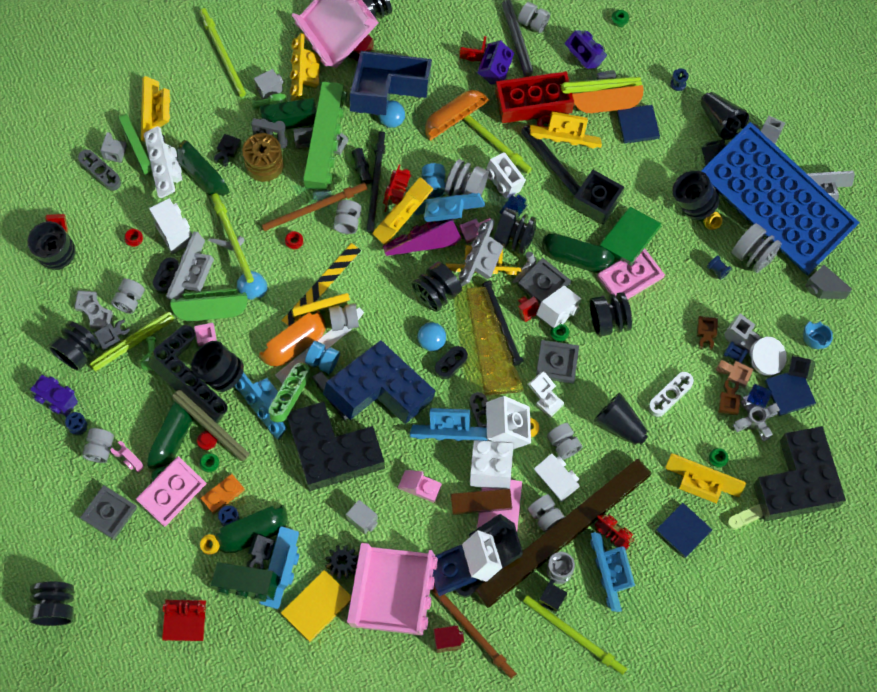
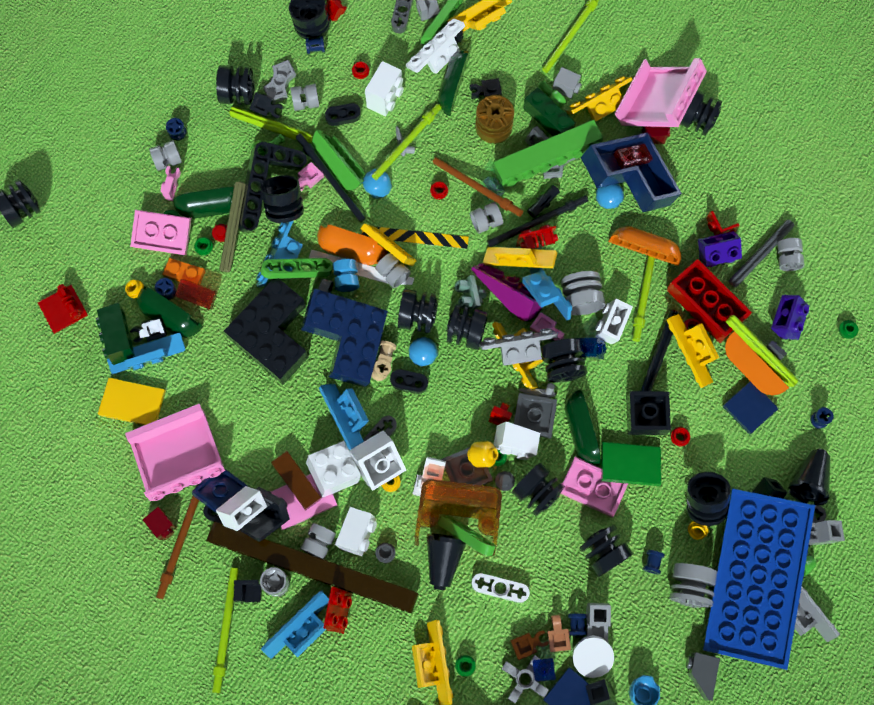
camera: 60 degrees right, 5 degrees up
dark purple brick [30,375,78,417] -> none
dark grey plate [80,485,137,540] -> none
light grey bracket [167,231,214,301] -> none
dark grey plate [251,118,288,149] -> none
black gear [325,545,359,580] -> none
light grey brick [346,500,378,535] -> none
bright pink slope [398,470,442,503] -> none
dark azure wheel [422,163,446,197] -> none
clear yellow wing [466,287,523,395] -> none
black bar [481,281,524,366] -> none
light grey wheel [547,423,583,460] -> none
dark blue tile [655,503,713,559] -> none
reddish brown plate [697,316,718,350] -> none
none -> clear red plate [175,279,218,309]
none -> black bar [296,134,366,222]
none -> dark blue bush [305,36,325,54]
none -> tan connector [371,341,397,381]
none -> dark grey plate [375,543,396,563]
none -> black wheel [398,289,438,333]
none -> clear orange windscreen [415,479,502,556]
none -> bright green beam [438,514,496,556]
none -> sand green hips [455,275,487,314]
none -> yellow head [467,441,498,468]
none -> dark grey plate [495,471,515,491]
none -> black wheel [579,525,634,577]
none -> clear red plate [613,144,653,169]
none -> red plate [670,427,690,447]

